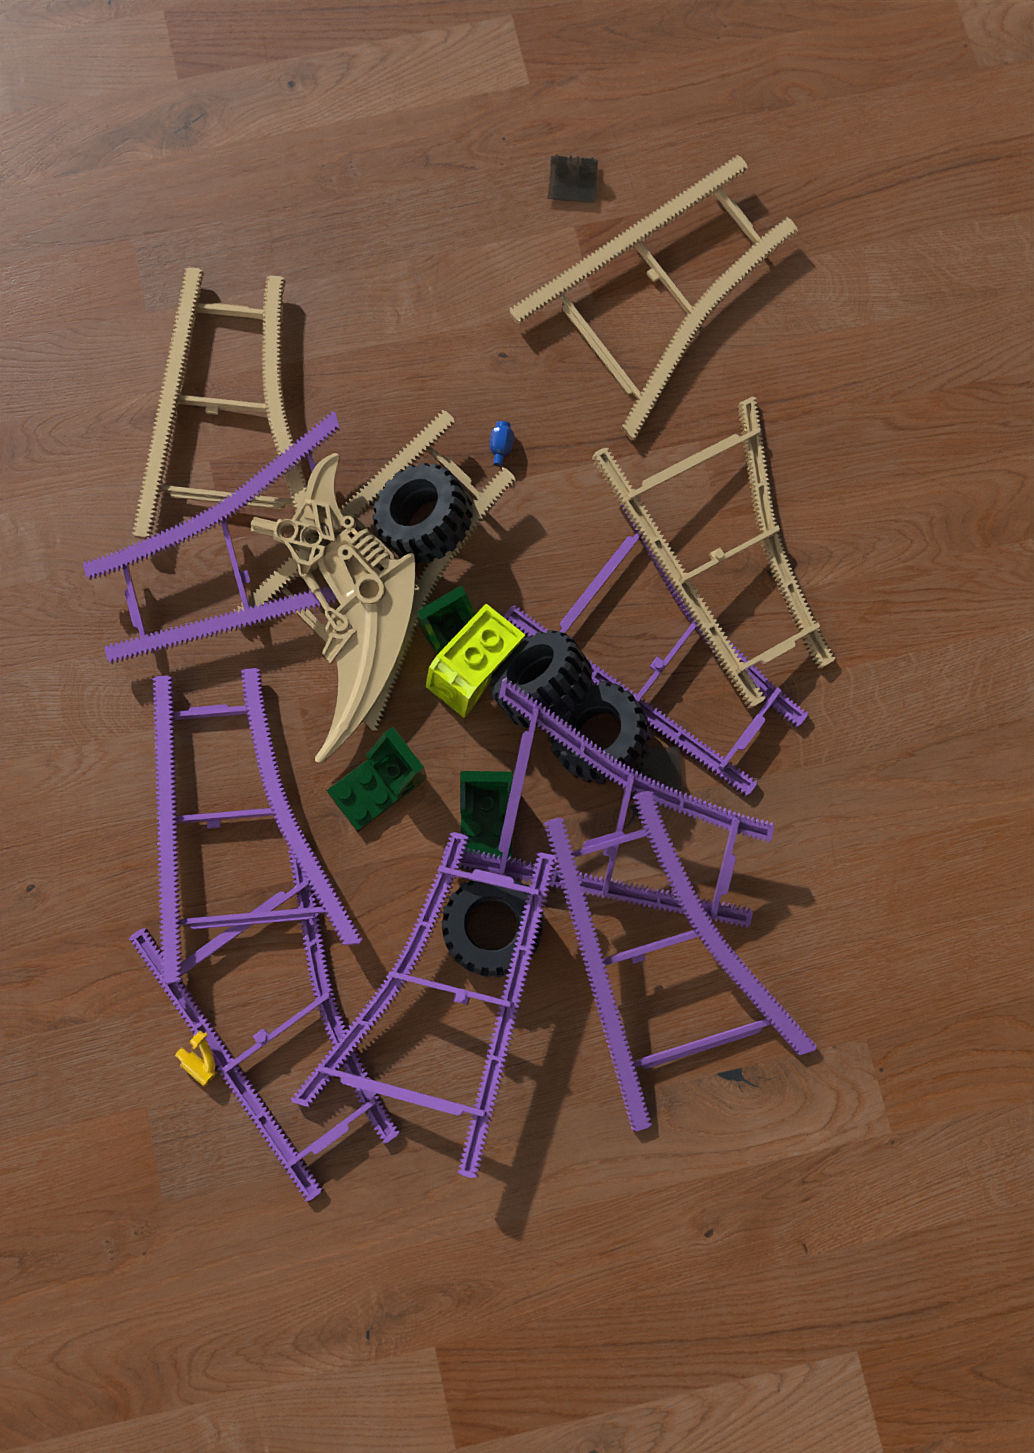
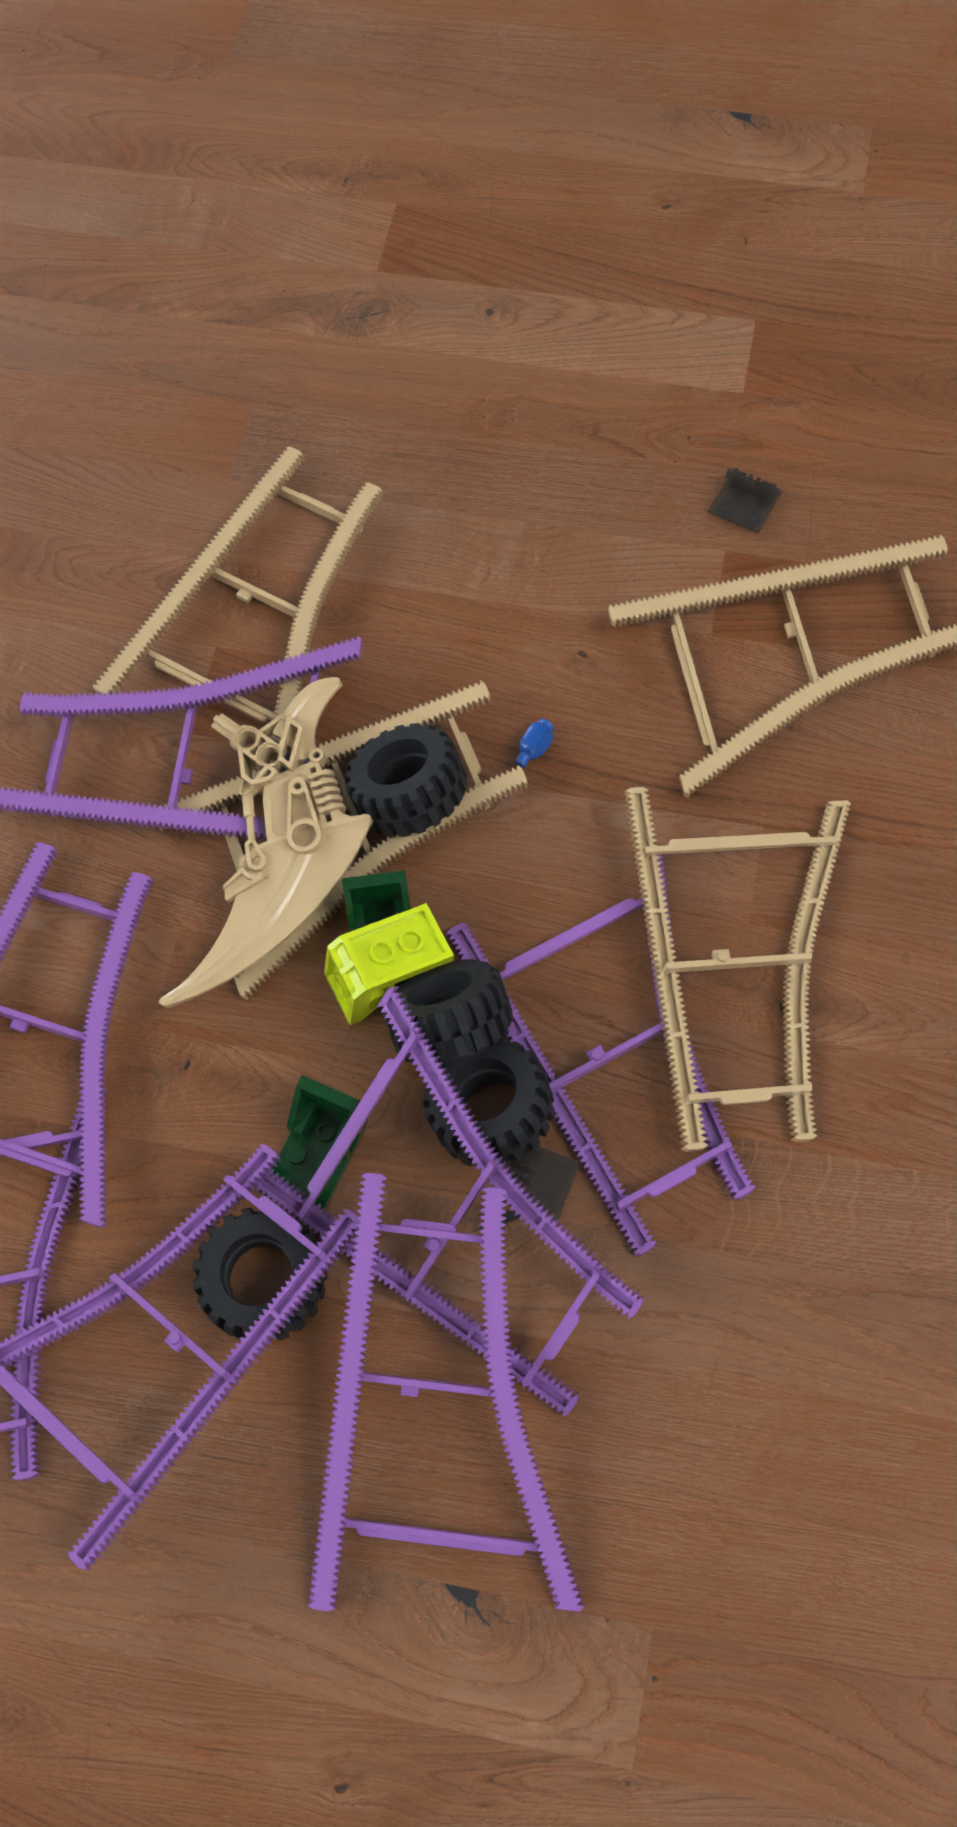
camera: 30 degrees right, 10 degrees down
dark green bracket [326,726,427,832] -> none

